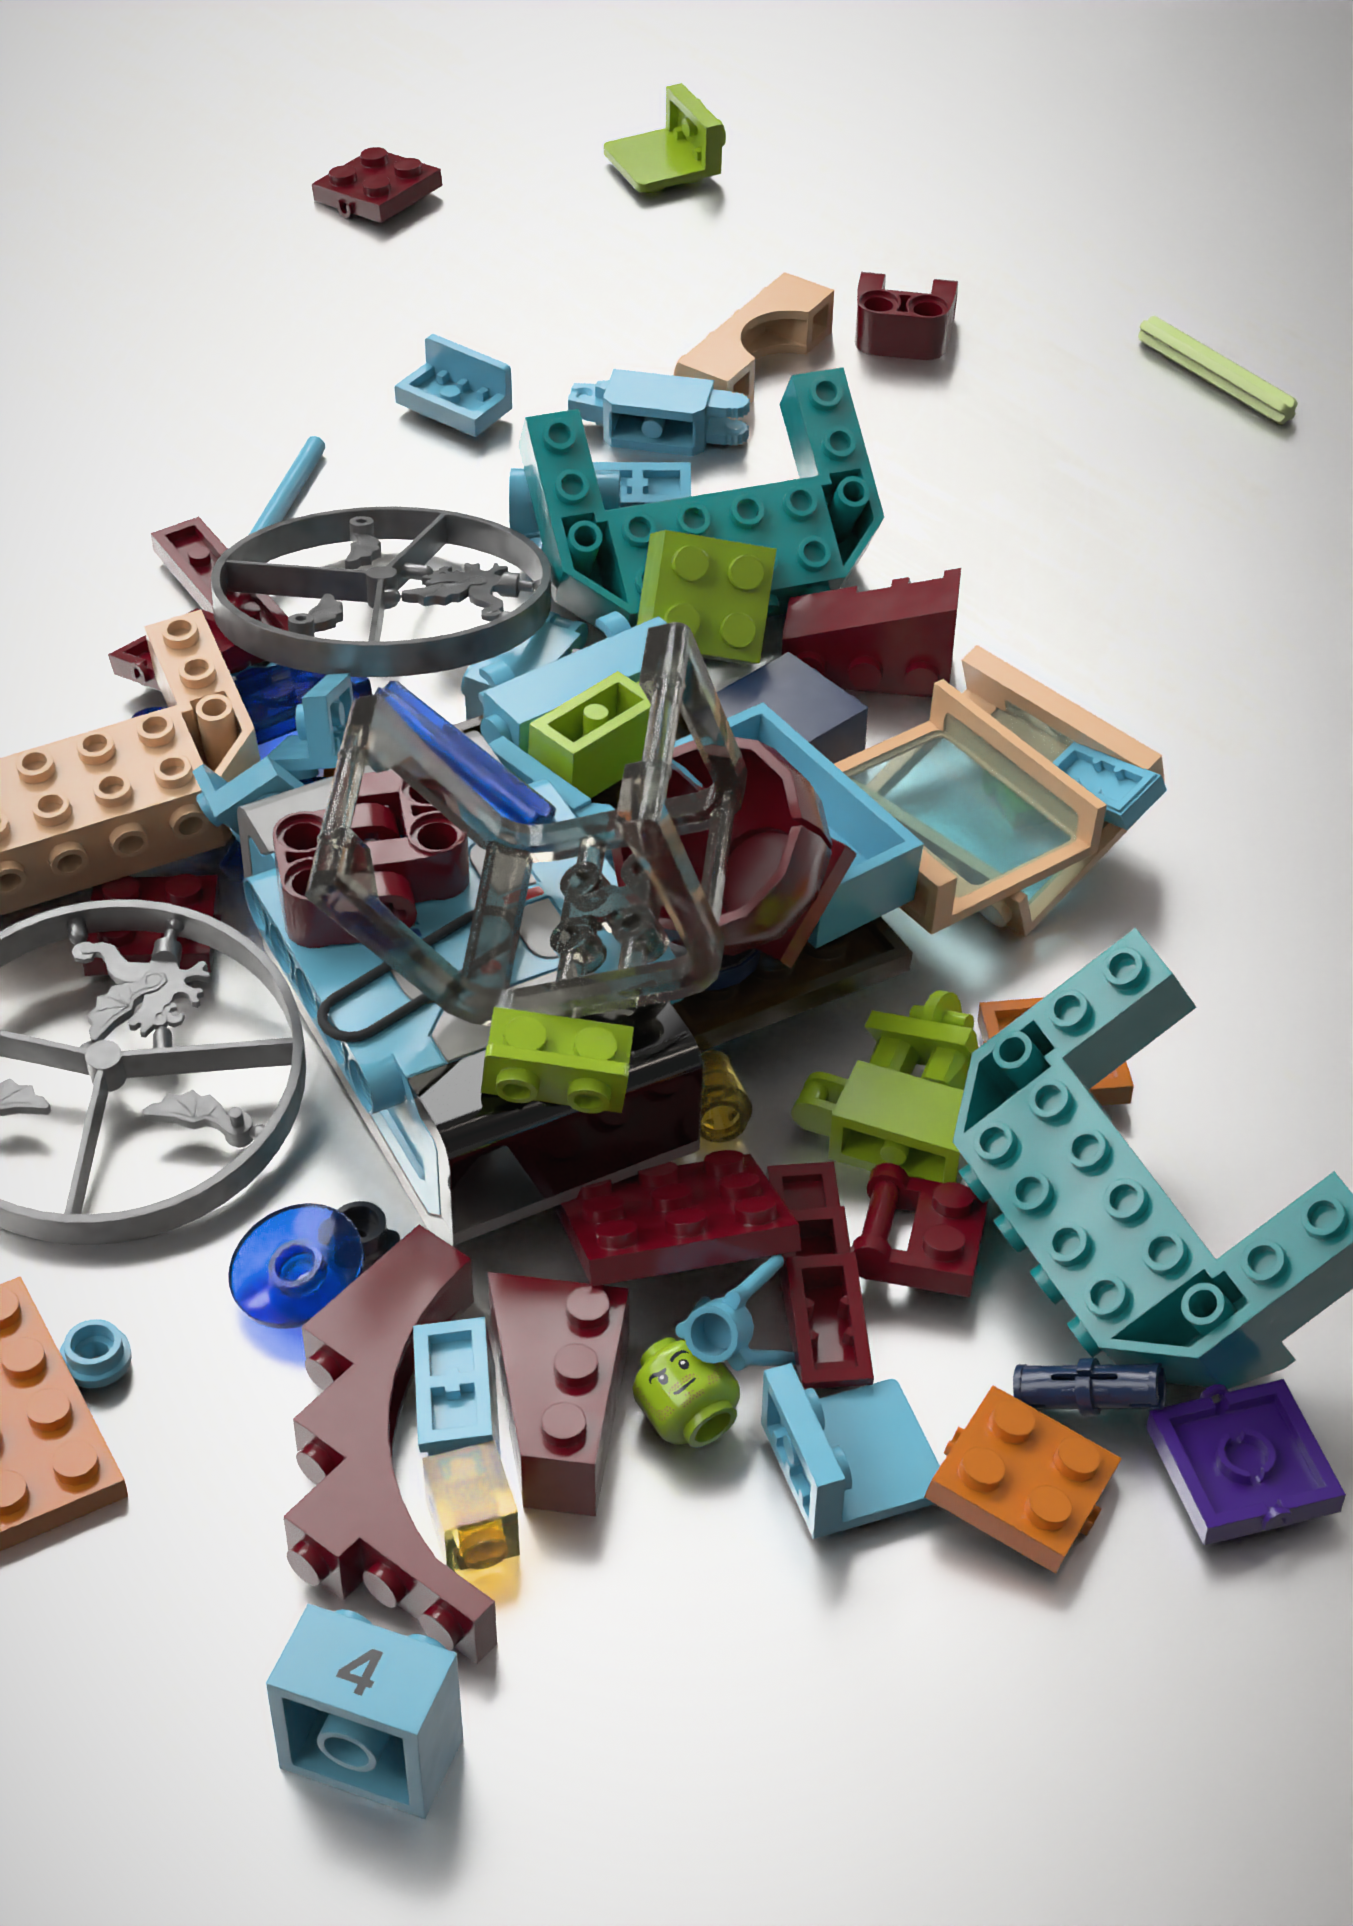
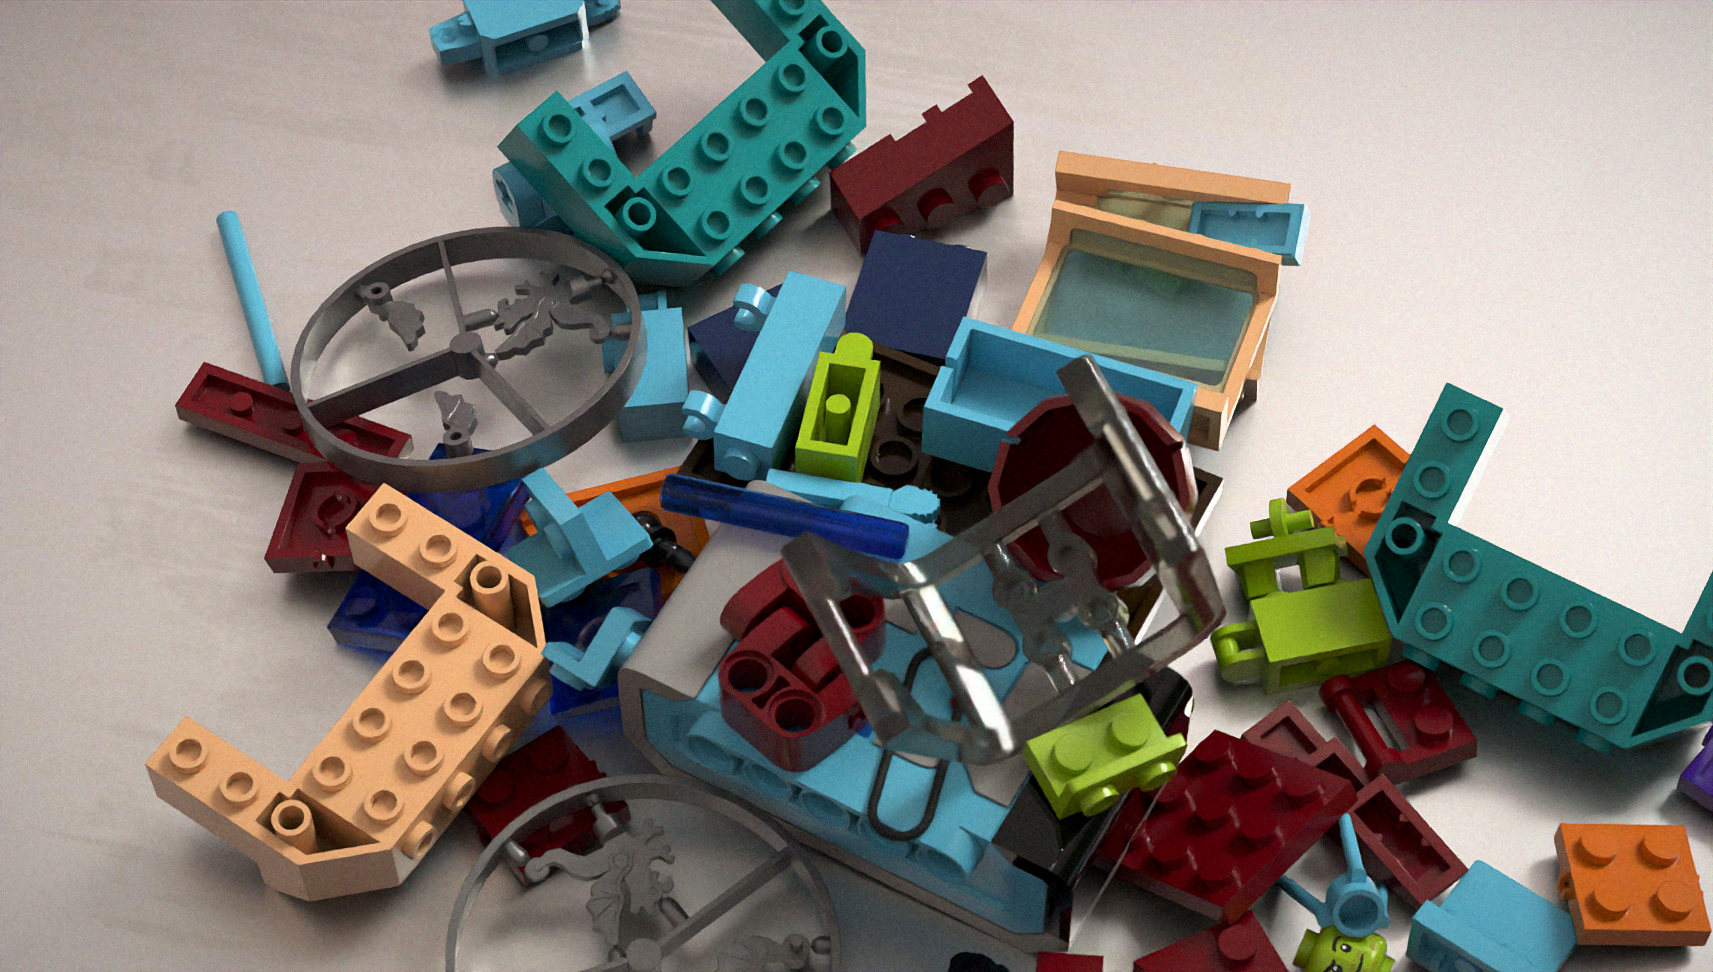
camera: 30 degrees left, 10 degrees up
medium azure bracket [394,334,513,437] -> none
lime brick [637,530,777,664] -> none
dark blue pin [1013,1358,1166,1416] -> none

